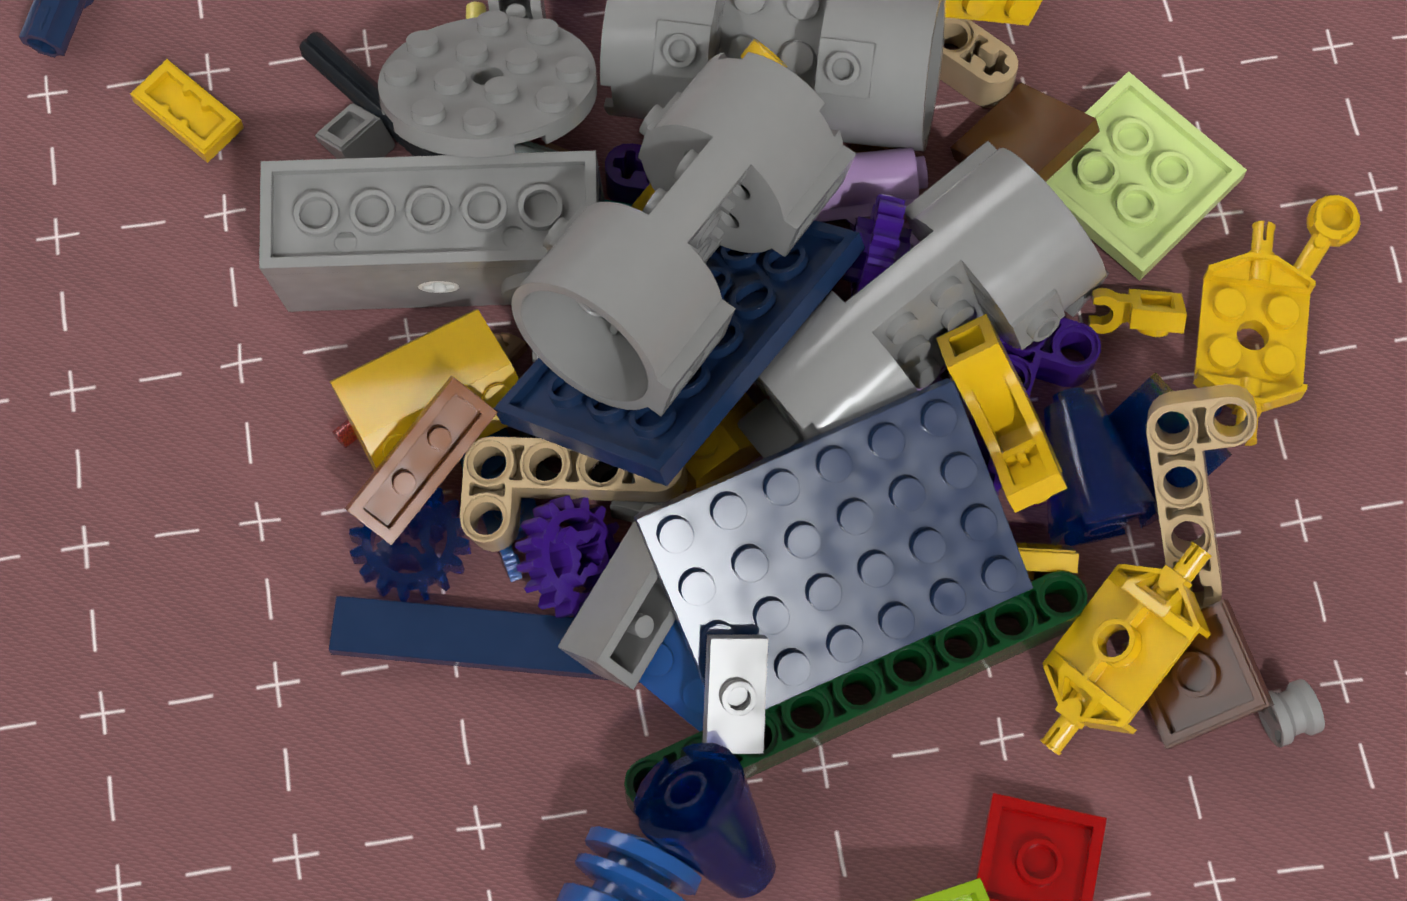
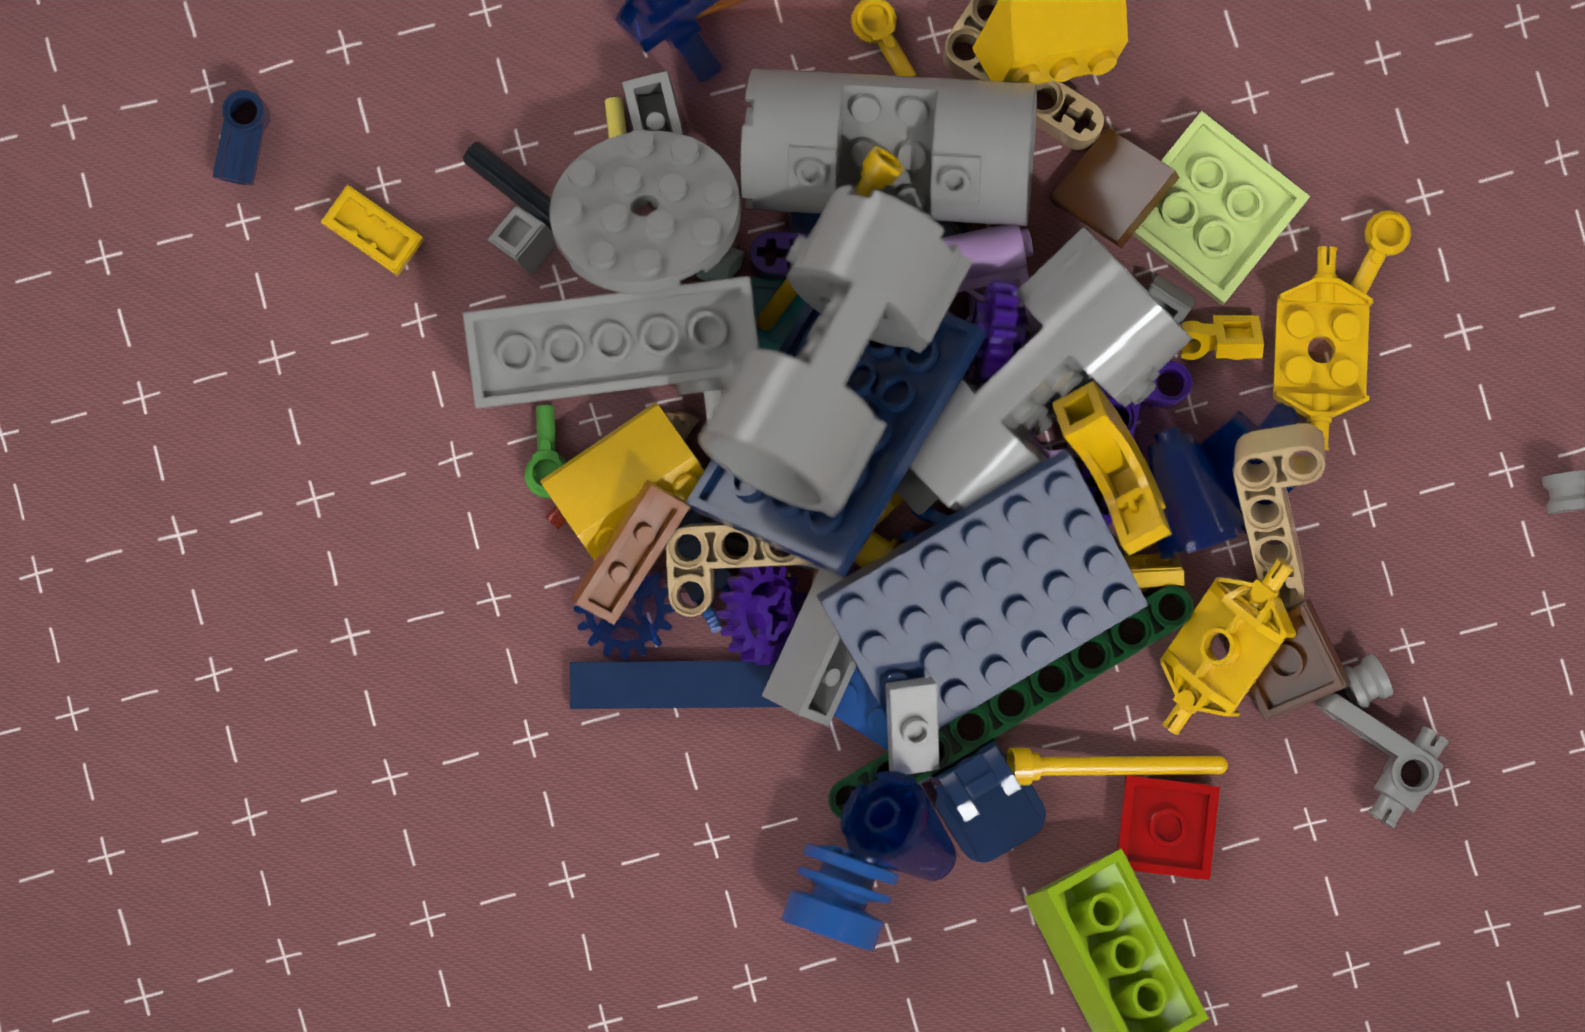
camera: 10 degrees left, 15 degrees up
none -> bright green plate [524,405,566,499]
none -> dark blue piece [928,738,1046,863]
none -> yellow piece [1006,748,1228,785]
none -> light grey piece [1315,693,1449,829]

